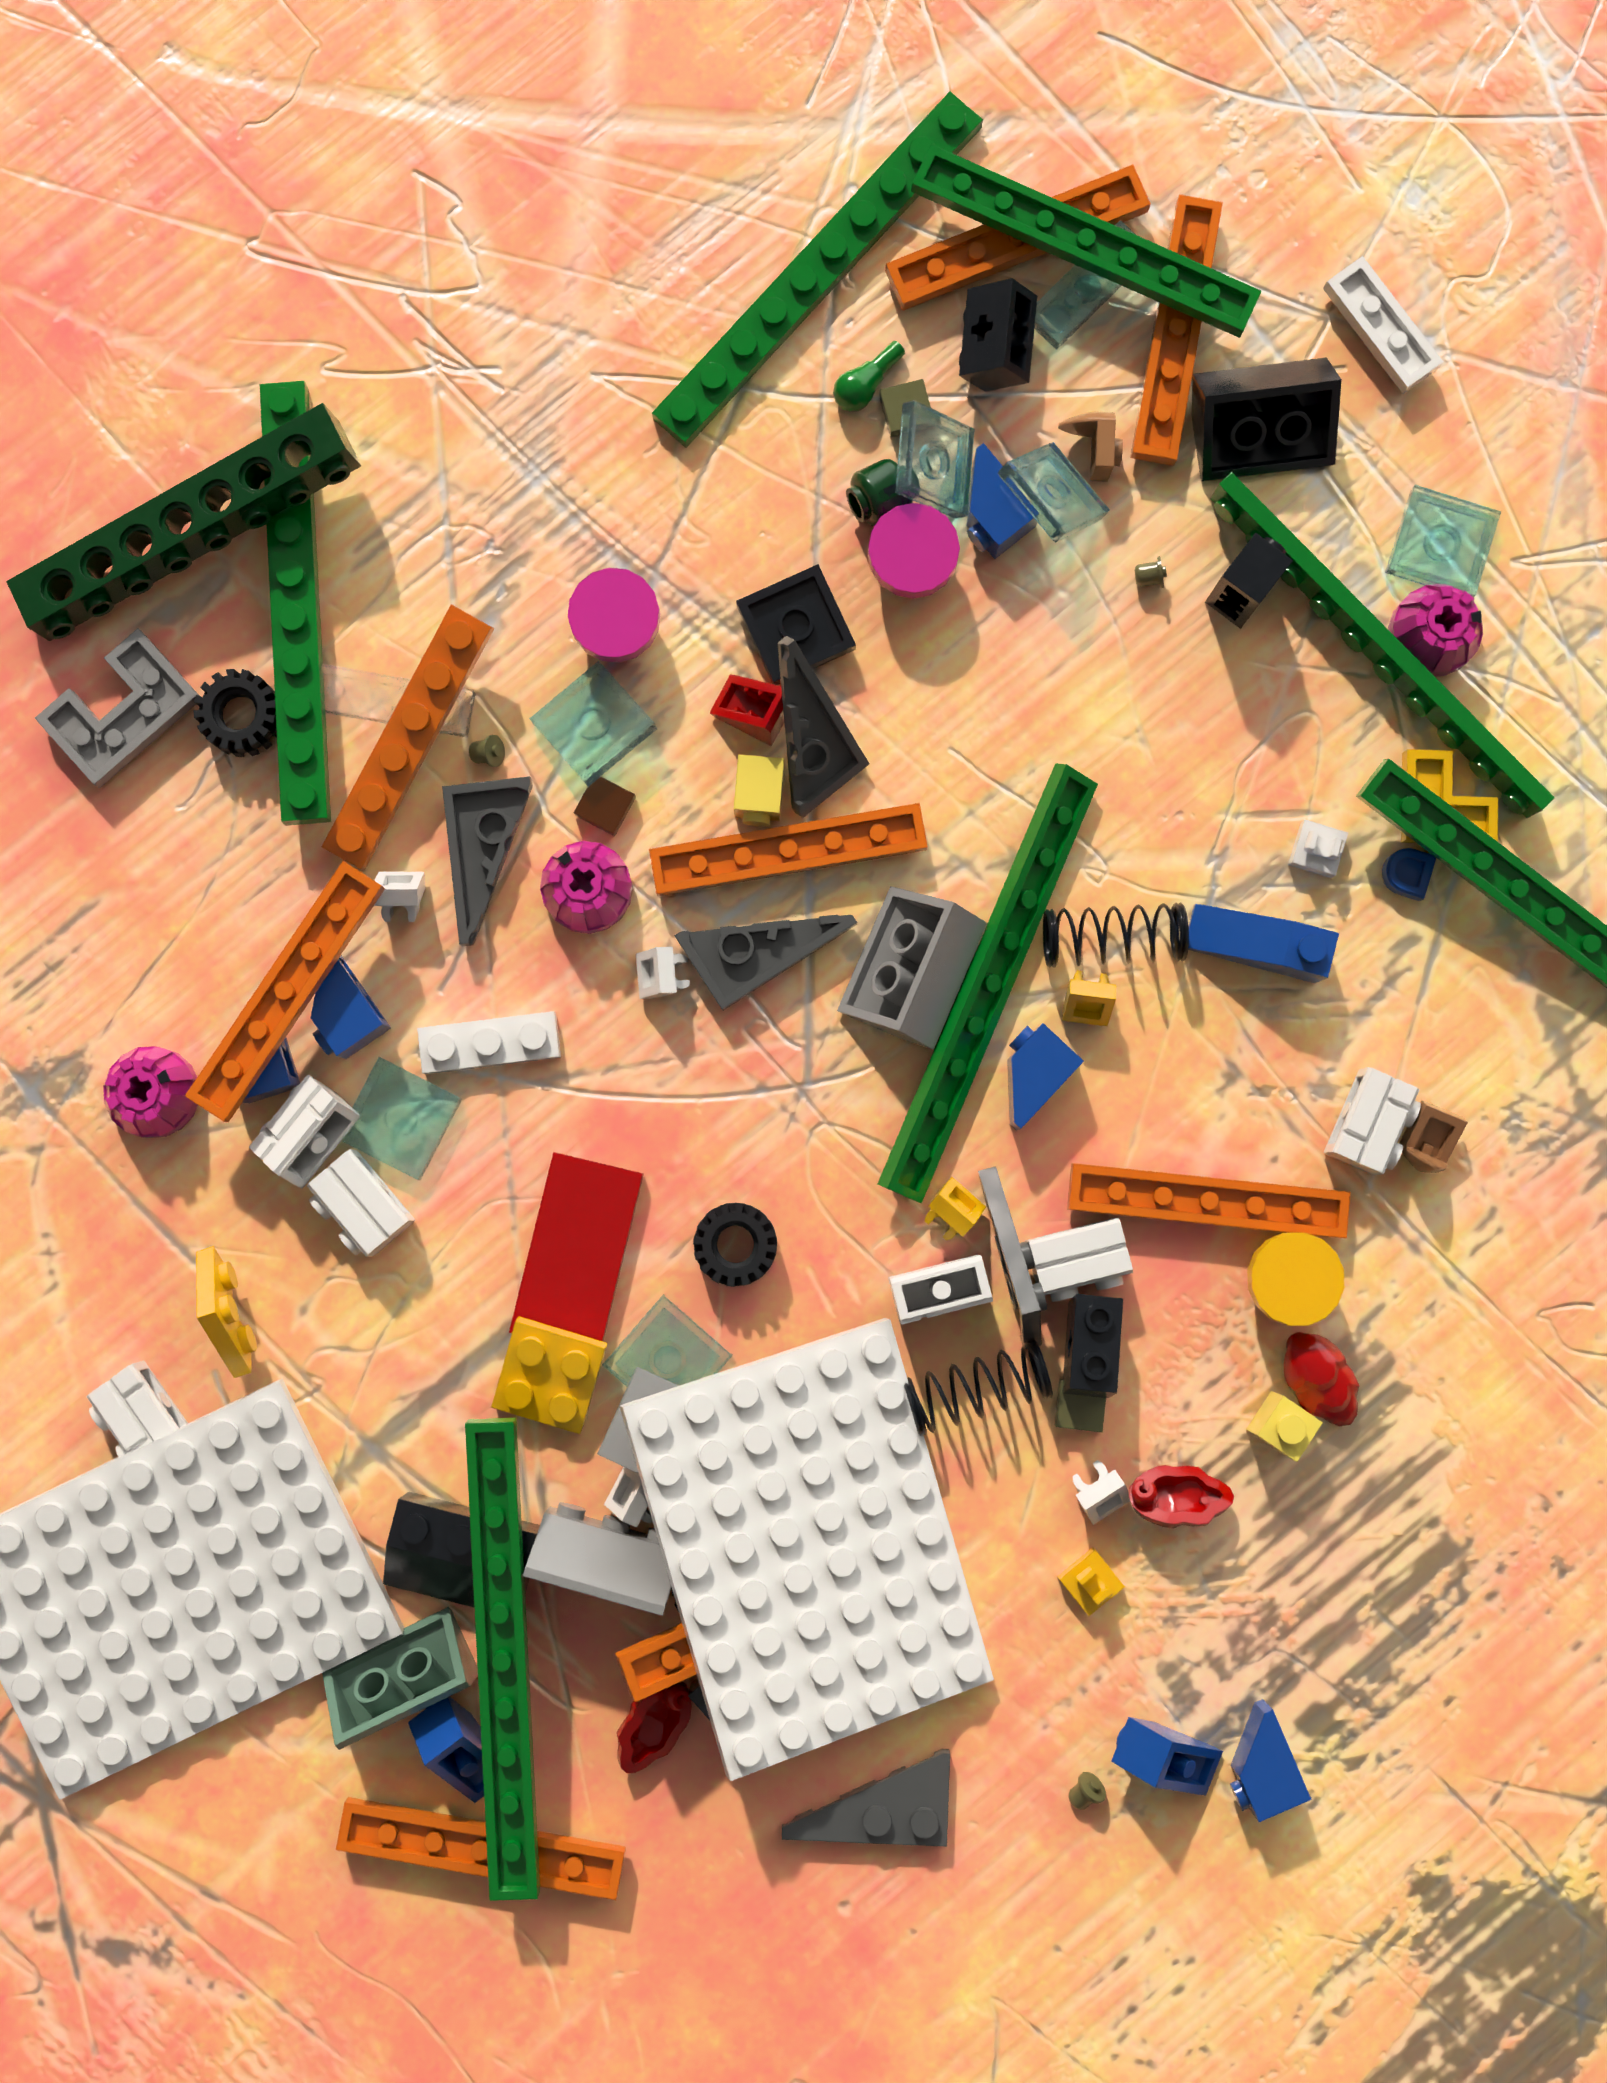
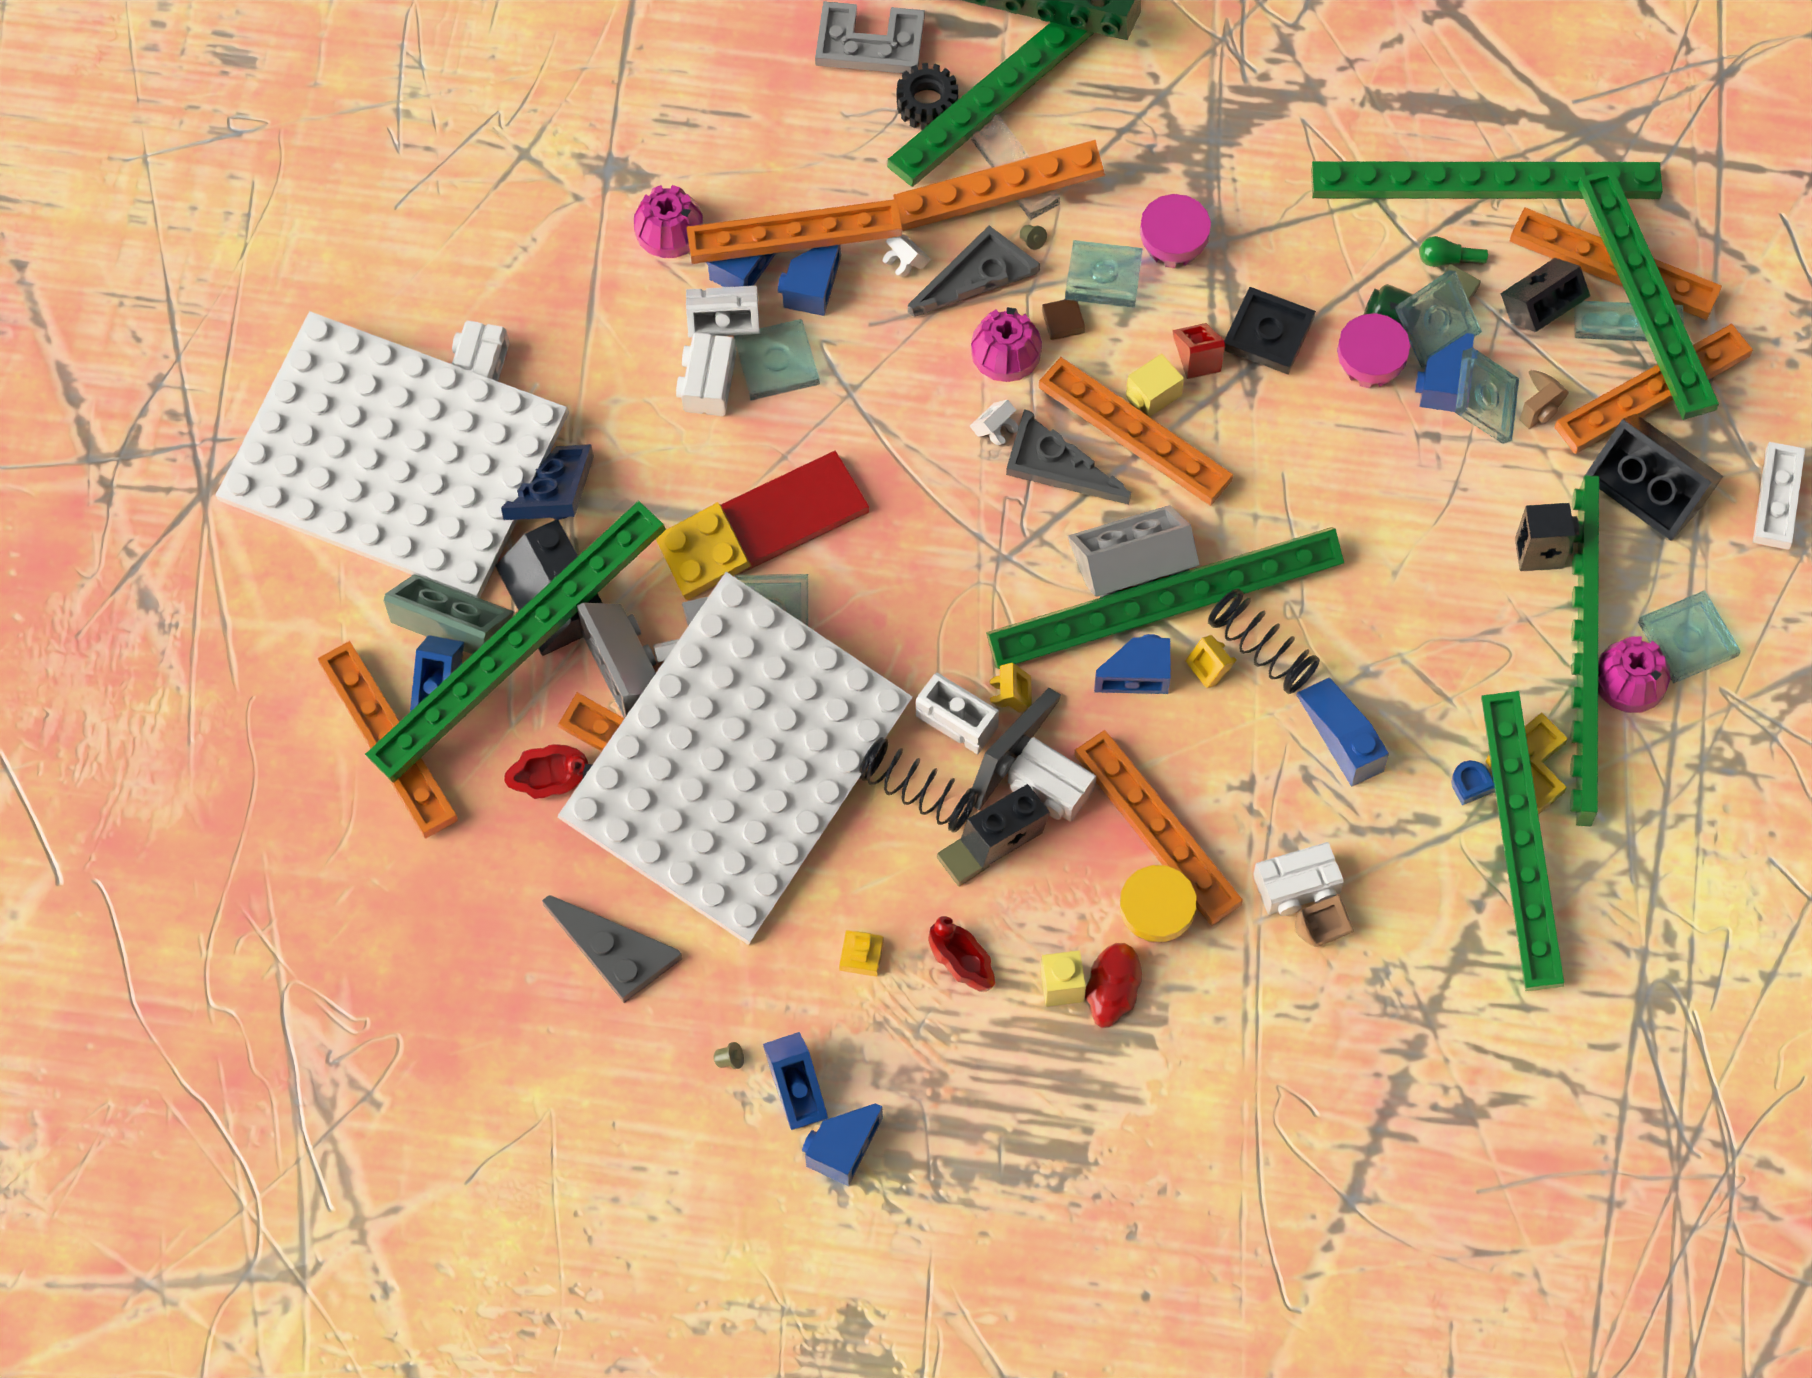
camera: 50 degrees right, 20 degrees down
yellow plate [196,1246,257,1378] -> none
white plate [417,1011,561,1074] -> none
black tyre [693,1202,777,1287] -> none
dark grey wing [778,636,870,818] -> none
white tile [1073,1460,1130,1525] -> none
olive piece [1134,556,1167,588] -> none
white tile [1288,819,1348,878] -> none
none -> dark blue wing [501,444,594,520]

